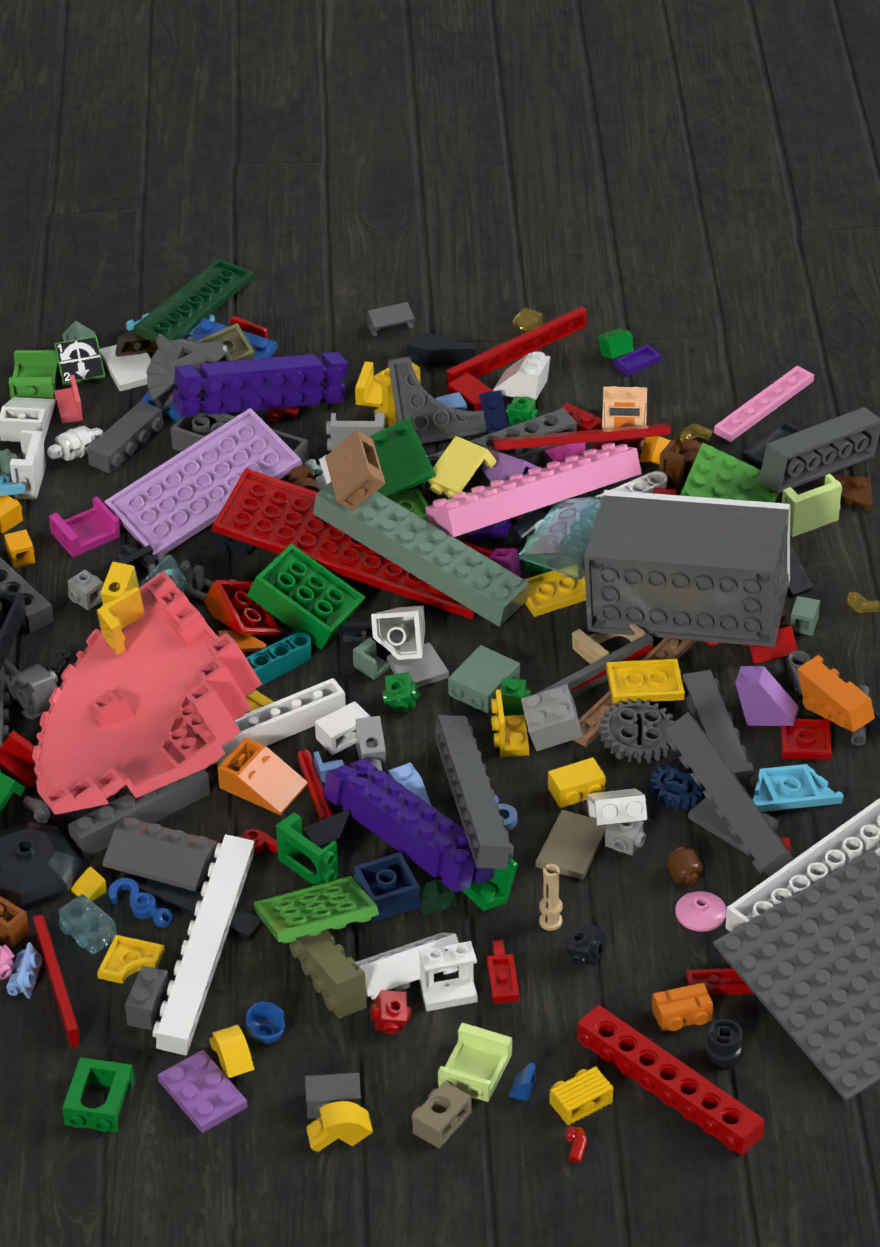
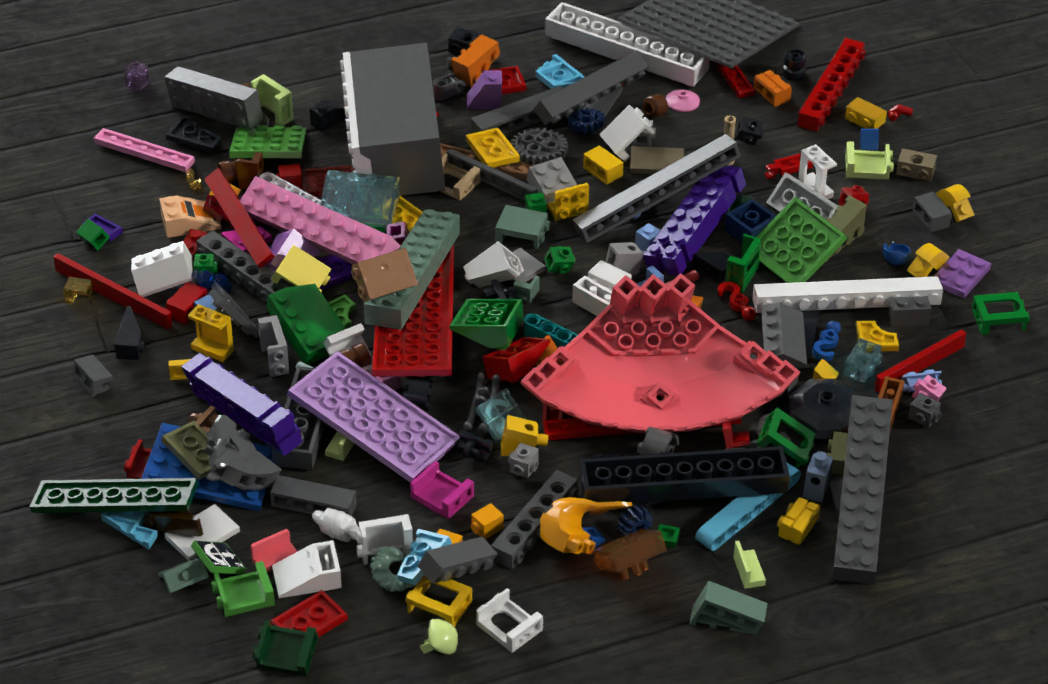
camera: 110 degrees left, 0 degrees up
yellow bracket [97,587,145,655] -> none

